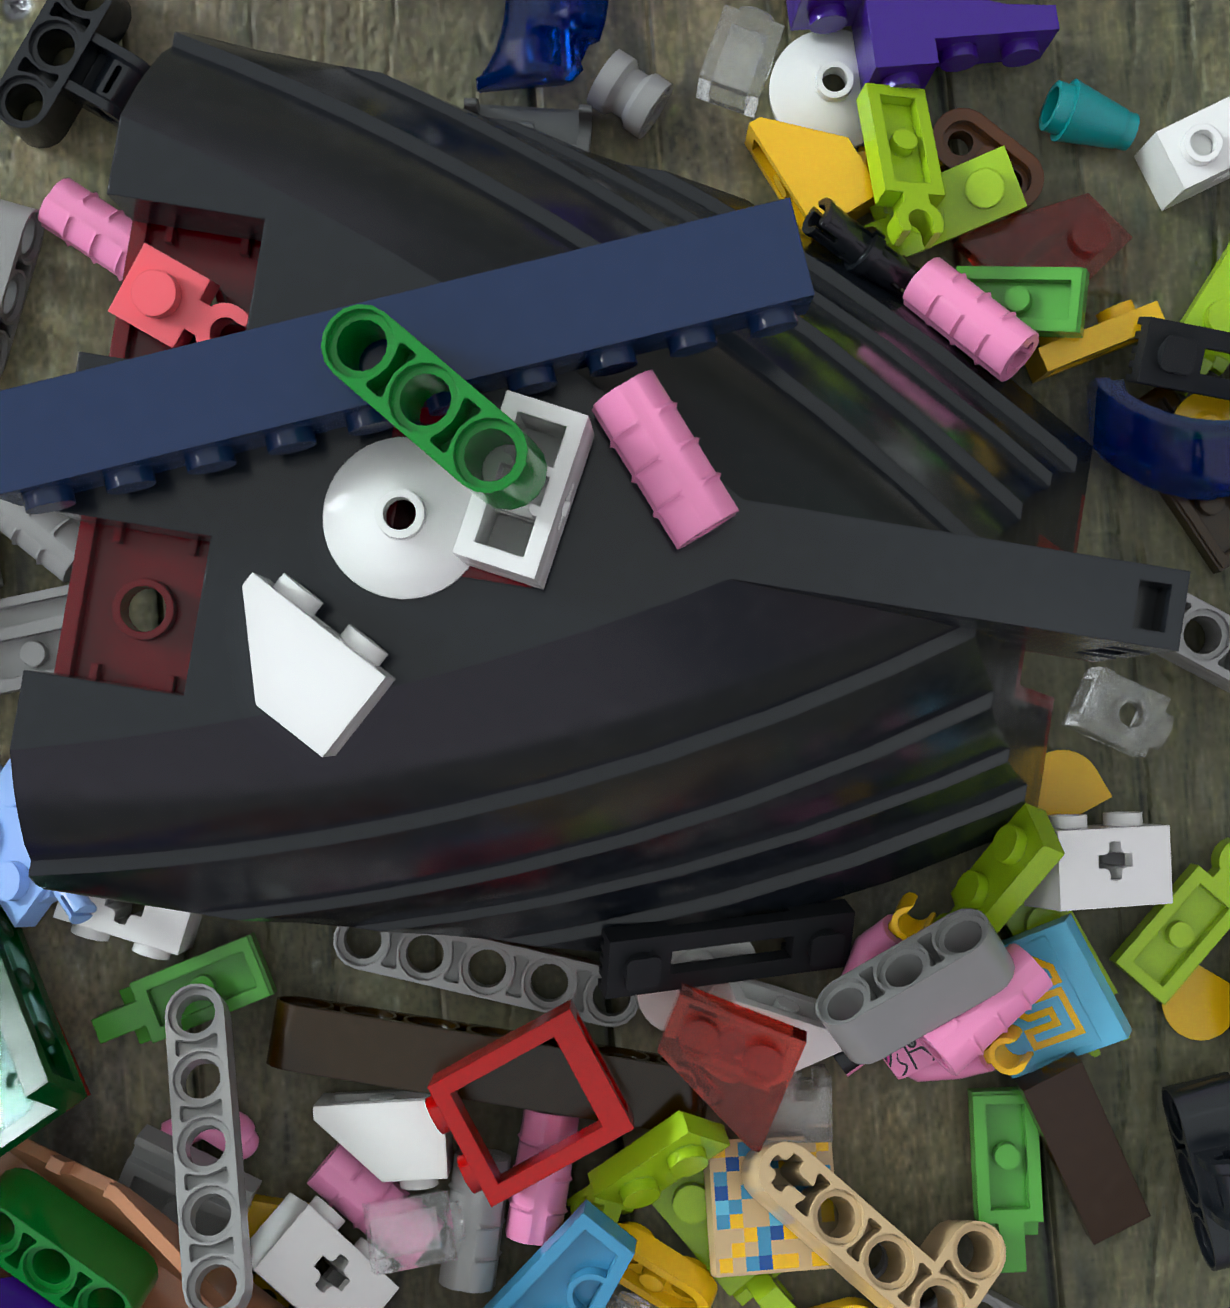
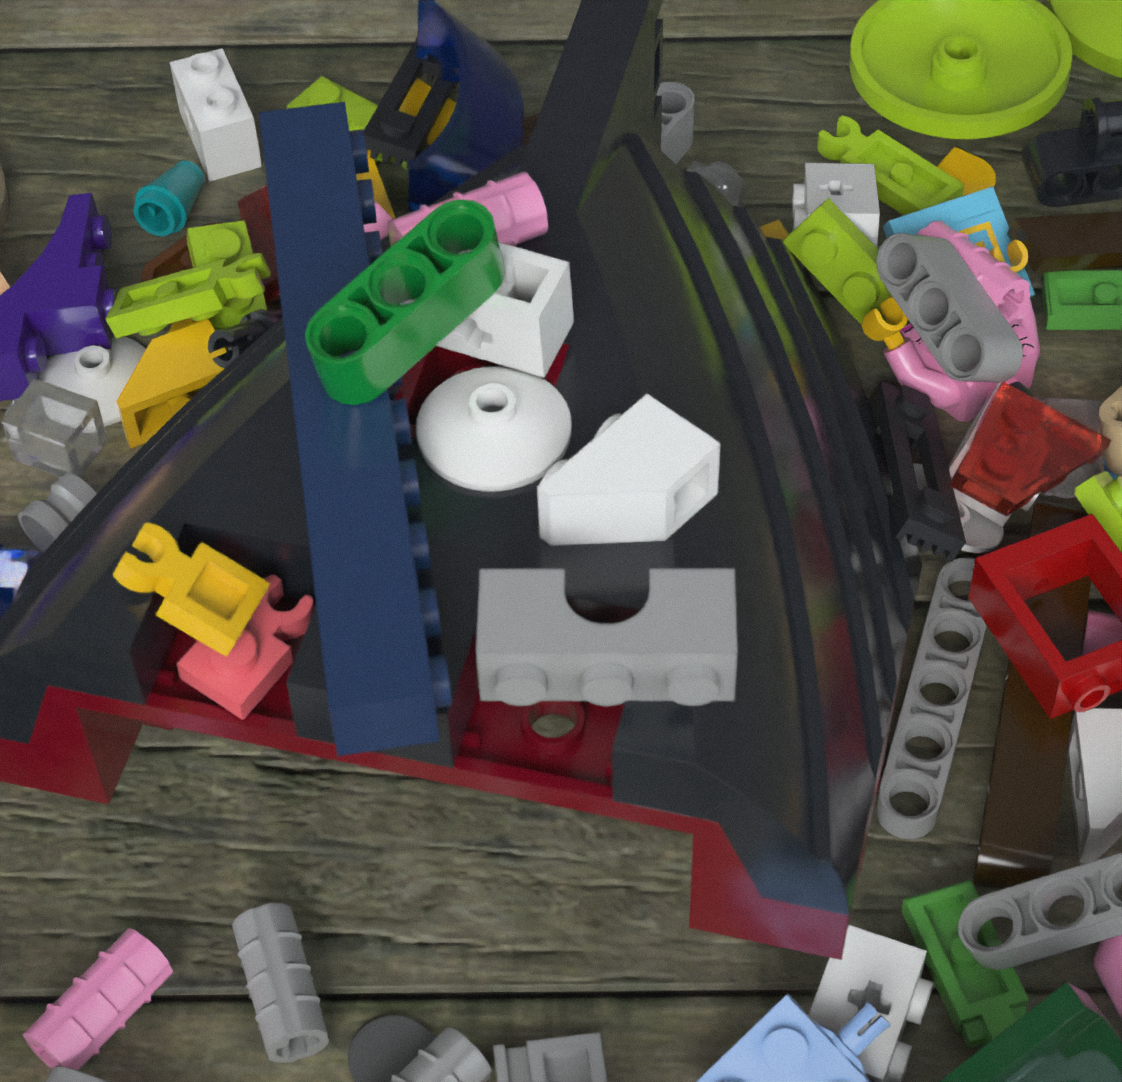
camera: 85 degrees left, 35 degrees down
none -> yellow plate [113,523,270,657]
none -> light grey arch [476,569,737,706]

